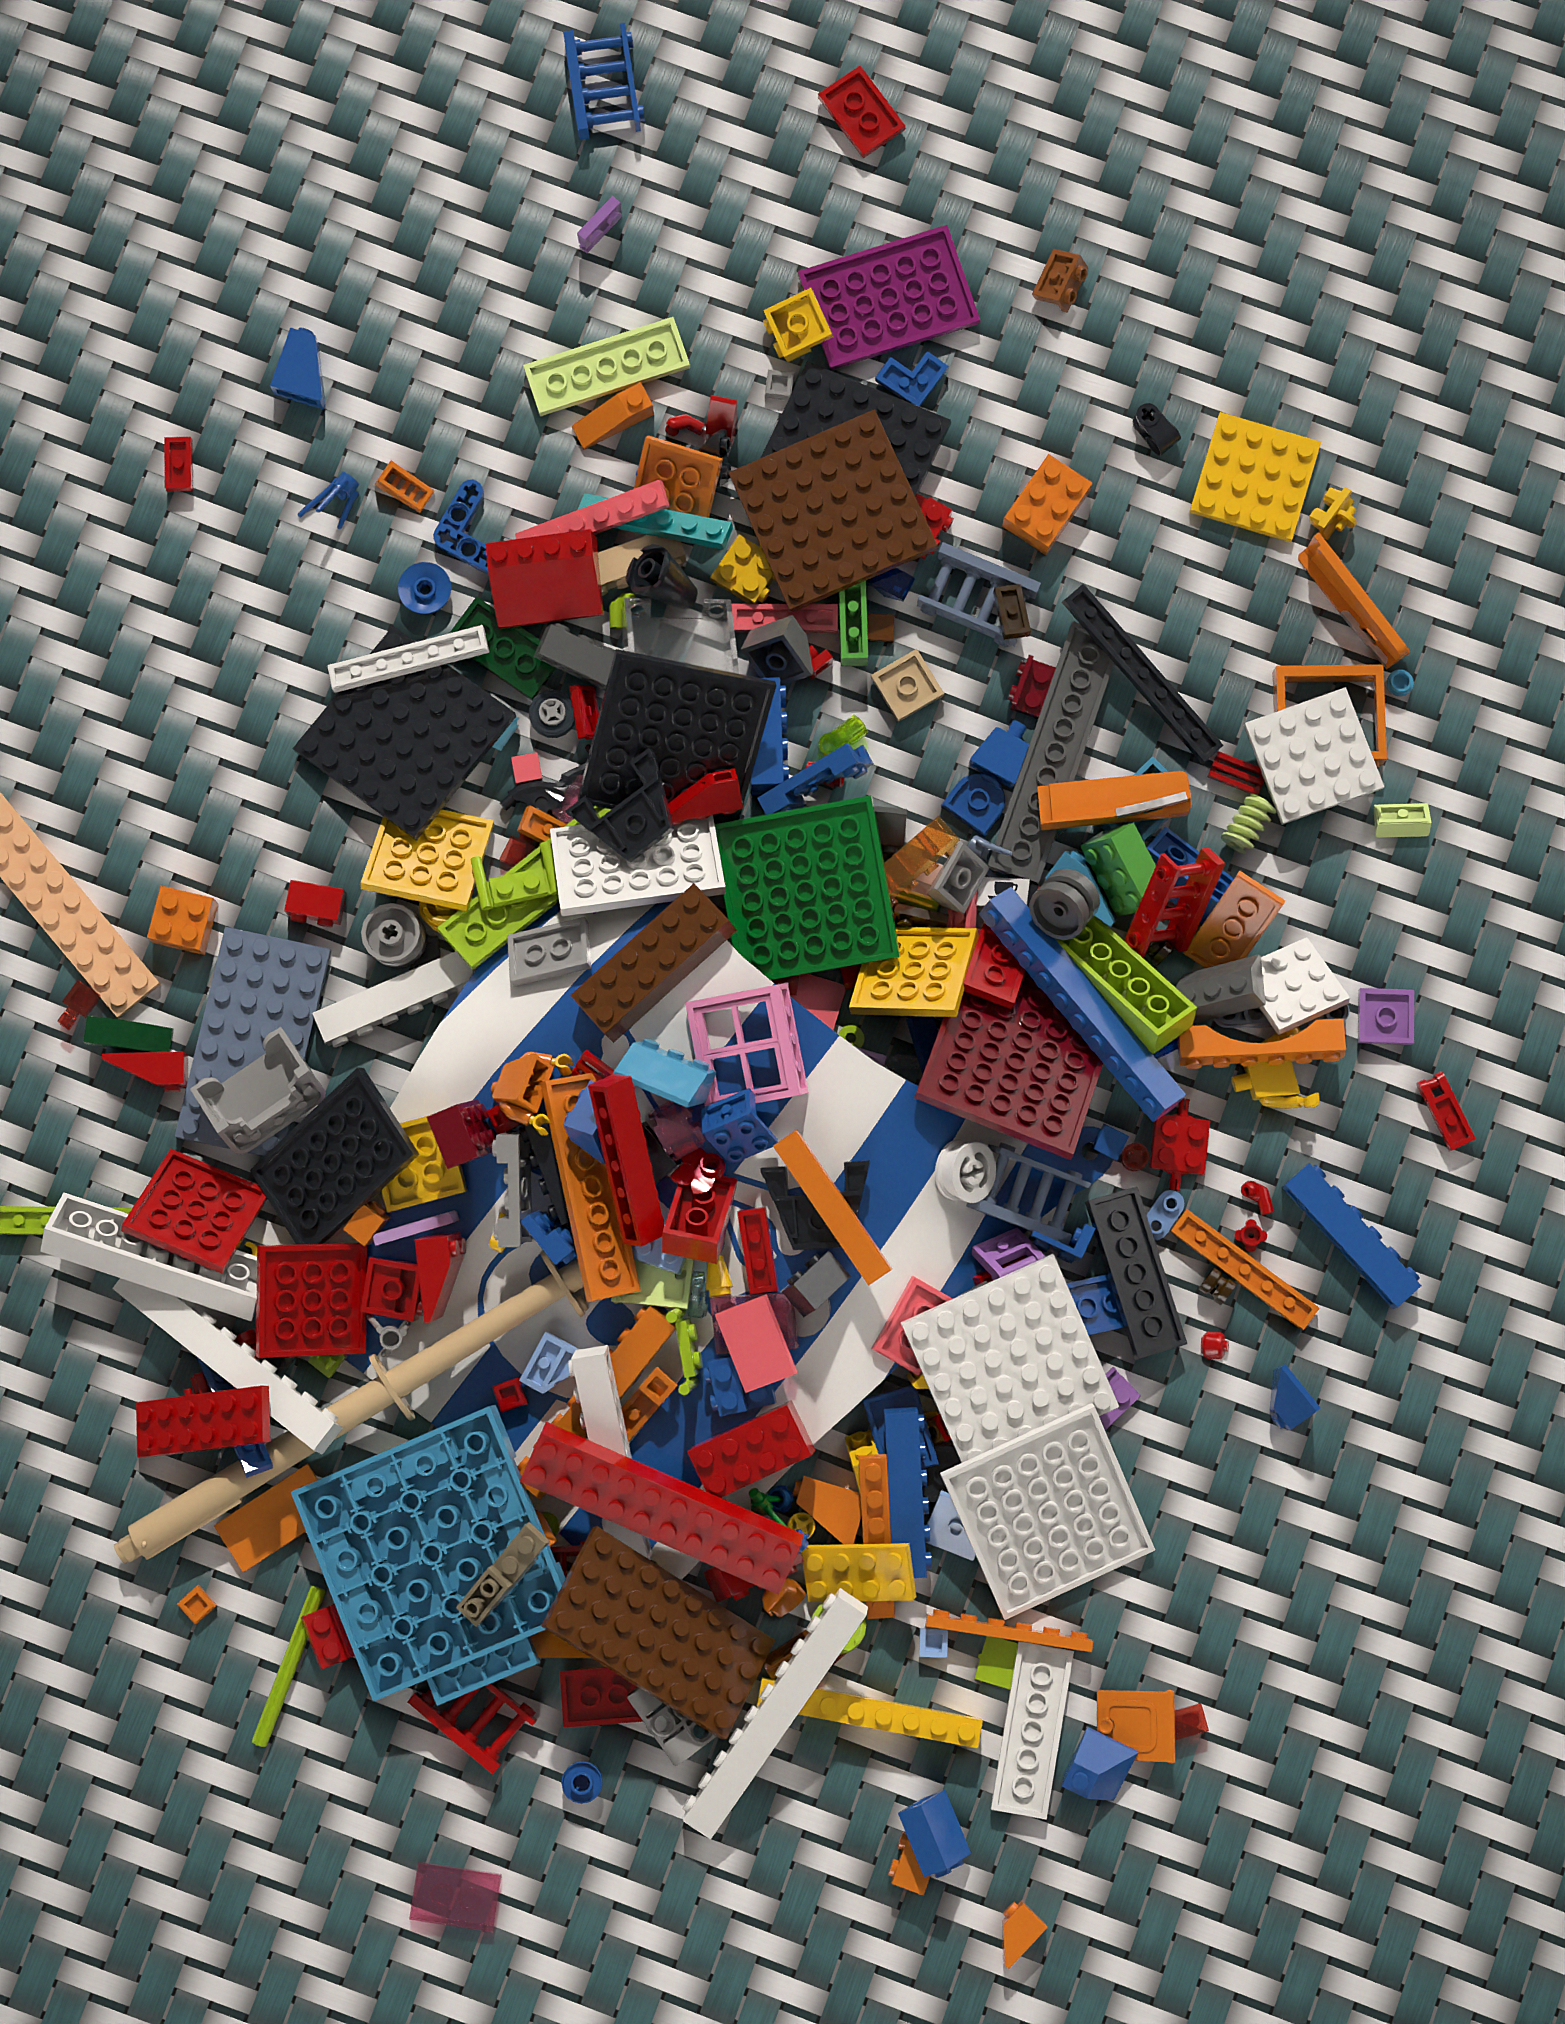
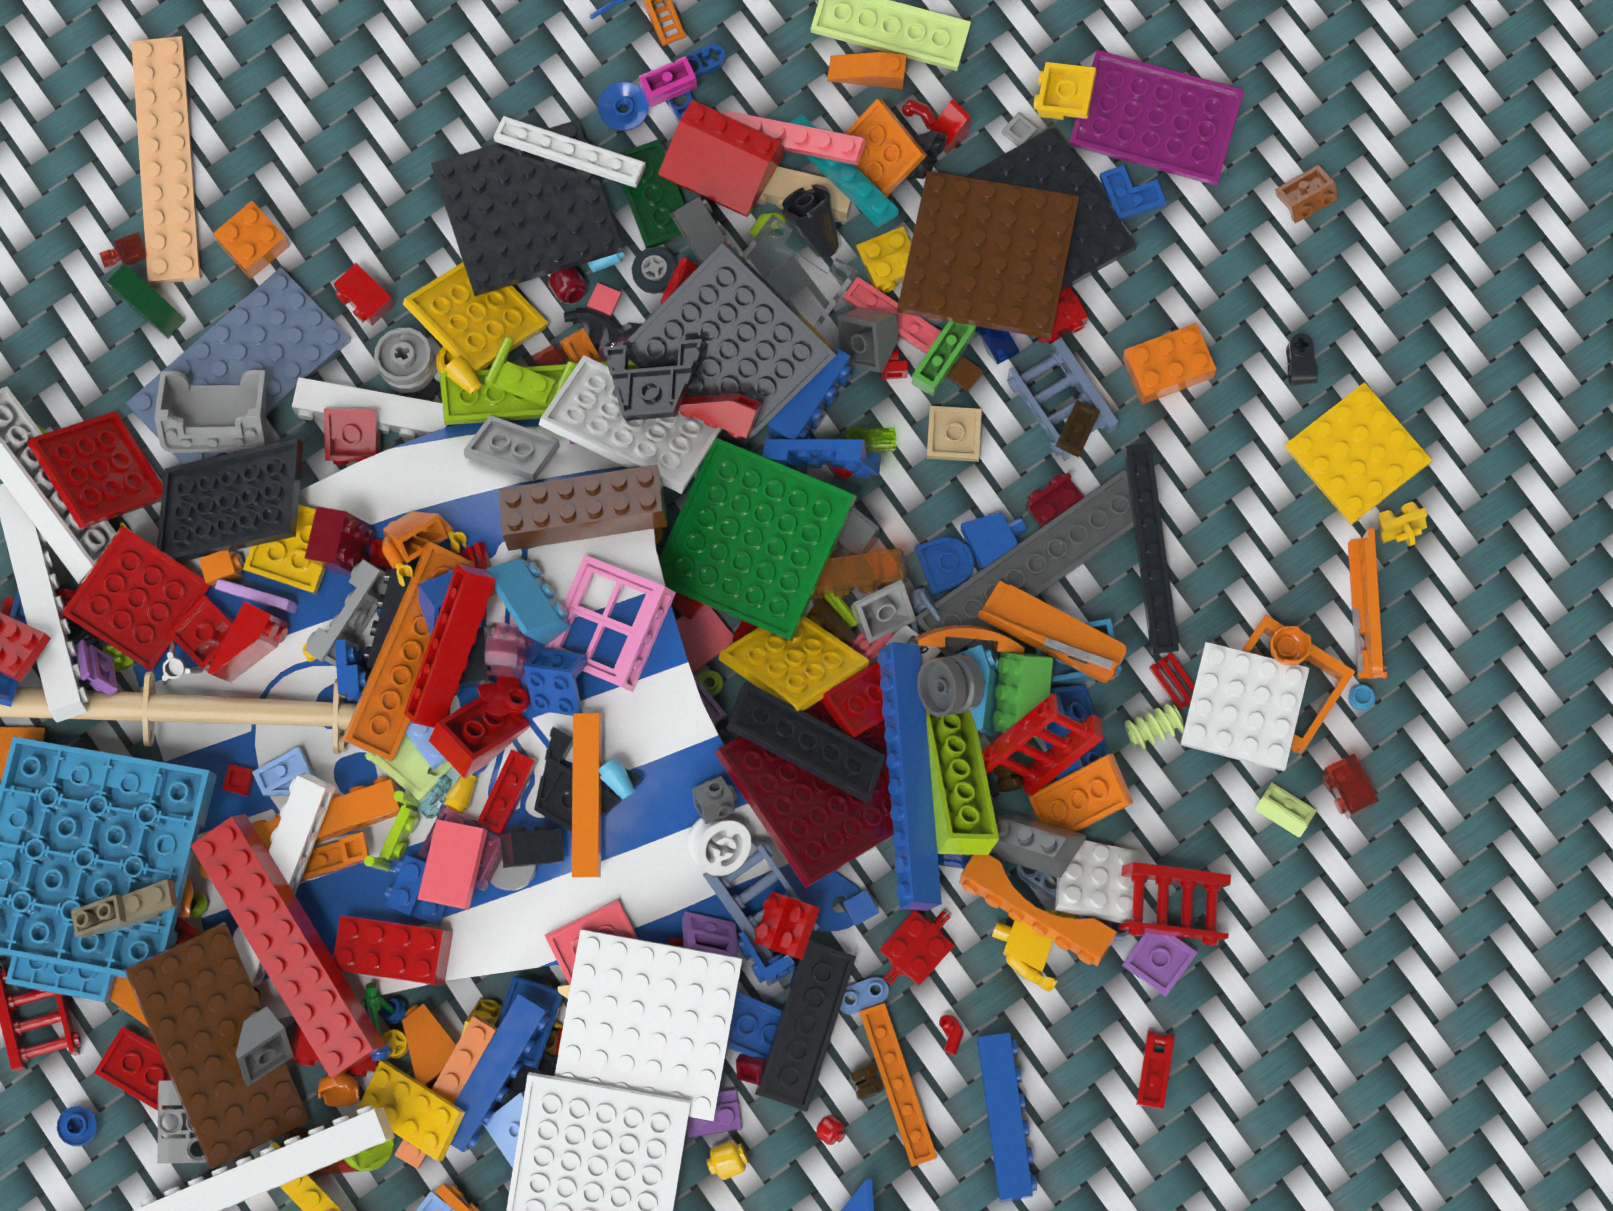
camera: 35 degrees right, 5 degrees down
red slope [102,1051,188,1092] -> none
clear red wheel [1120,1143,1149,1172] -> none
red plate [1234,1219,1267,1252] -> none
none -> medium lavender plate [75,640,118,695]
none -> dark grey slope [236,1006,294,1087]
none -> plate [324,407,381,465]
none -> yellow cone [444,355,482,395]
none -> dark red head [548,267,586,304]
none -> medium azure cone [598,758,636,800]
none -> dark pink brick [639,56,697,108]
none -> dark grey brick [692,776,737,824]
none -> yellow head [706,1140,749,1180]
none -> black plate [726,681,886,803]
none -> dark red tile [736,1054,765,1085]
none -> red plate [754,891,820,960]
none -> orange slope [915,625,1024,653]
none -> red fence [1119,862,1231,945]
none -> orange hair [1269,626,1312,666]
none -> clear red brick [1322,753,1379,819]

